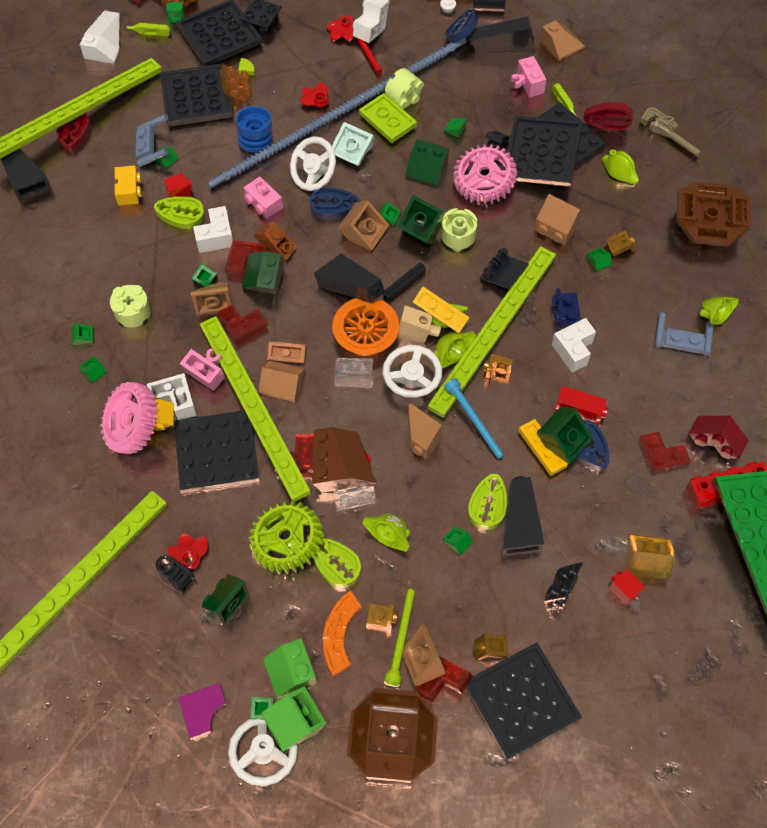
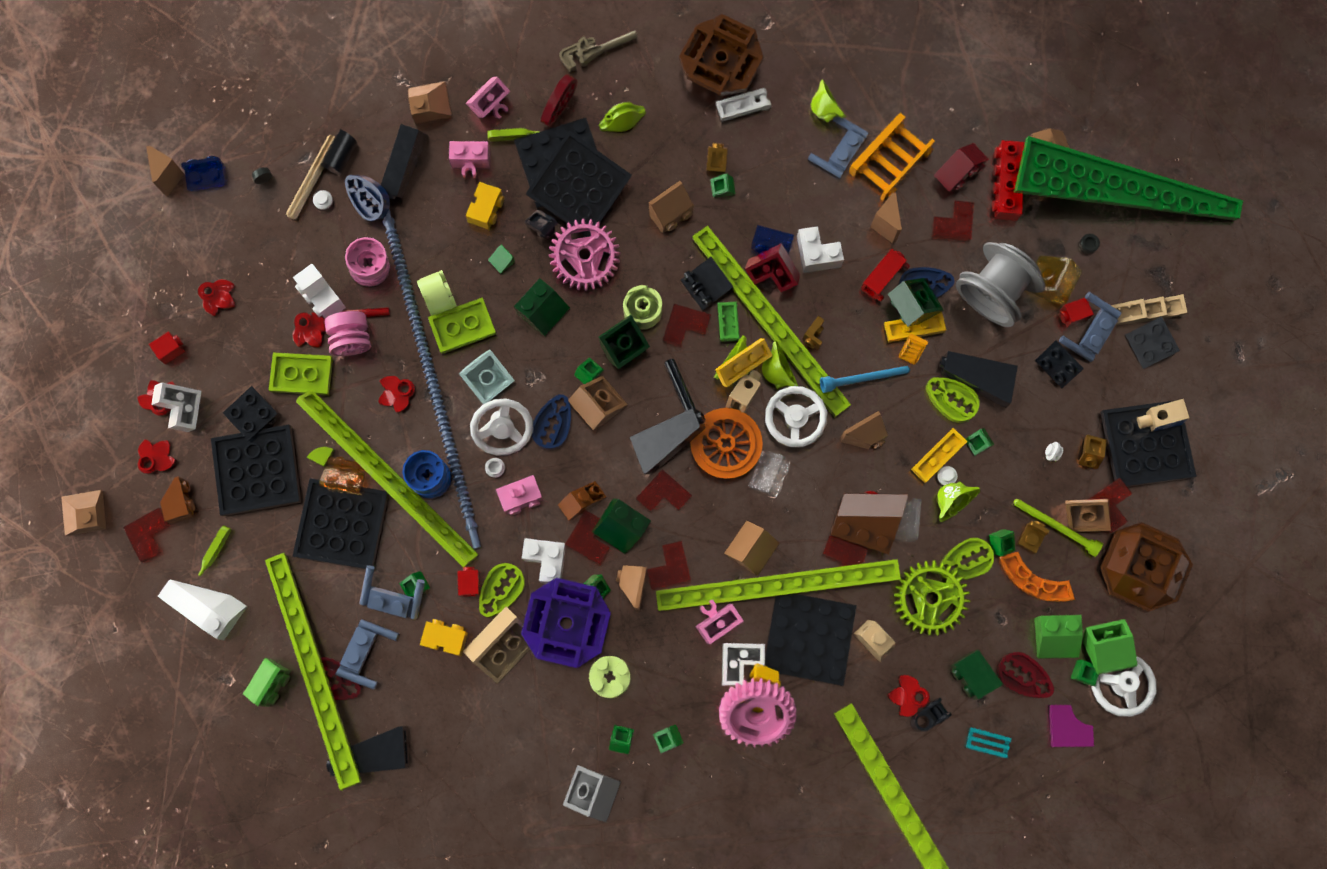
camera: 70 degrees left, 15 degrees up
green slope [166,2,184,23] -> none
nougat slope [267,341,307,363] -> none
none -> bright green slope [243,658,291,707]
none -> lime plate [269,353,333,396]
none -> lime plate [296,390,479,568]
none -> bright pink wheel [324,311,371,356]
none -> sand blue plate [336,619,399,690]
none -> bright pink wheel [345,237,390,287]
none -> tan slope [463,607,530,683]
none -> bright pink brick [466,77,510,119]
none -> yellow brick [466,182,504,230]
none -> white plate [485,458,505,478]
none -> dark purple piece [521,578,611,668]
none -> light grey slope [563,765,621,822]
none -> clear red plate [636,469,692,513]
none -> clear red plate [663,304,711,347]
none -> white plate [716,88,772,121]
none -> bright green plate [717,302,740,342]
none -> dark red brick [745,243,801,292]
none -> light orange fence [849,113,935,201]
none -> tan torso [853,620,896,662]
none -> medium nougat slope [871,193,902,243]
none -> light orange slope [899,334,928,365]
none -> yellow plate [911,428,968,483]
none -> white plate [937,466,957,485]
none -> light grey wheel [956,242,1045,327]
none -> teal tile [965,727,1012,758]
none -> green slope [989,529,1015,556]
none -> dark red piece [997,652,1054,698]
none -> white plate [1045,442,1063,461]
none -> sand blue plate [1059,292,1121,362]
none -> pearl dark grey tile [1079,234,1100,254]
none -> tan slope [1111,294,1188,325]
none -> black hinge [1125,316,1180,369]
none -> tan torso [1137,399,1189,431]

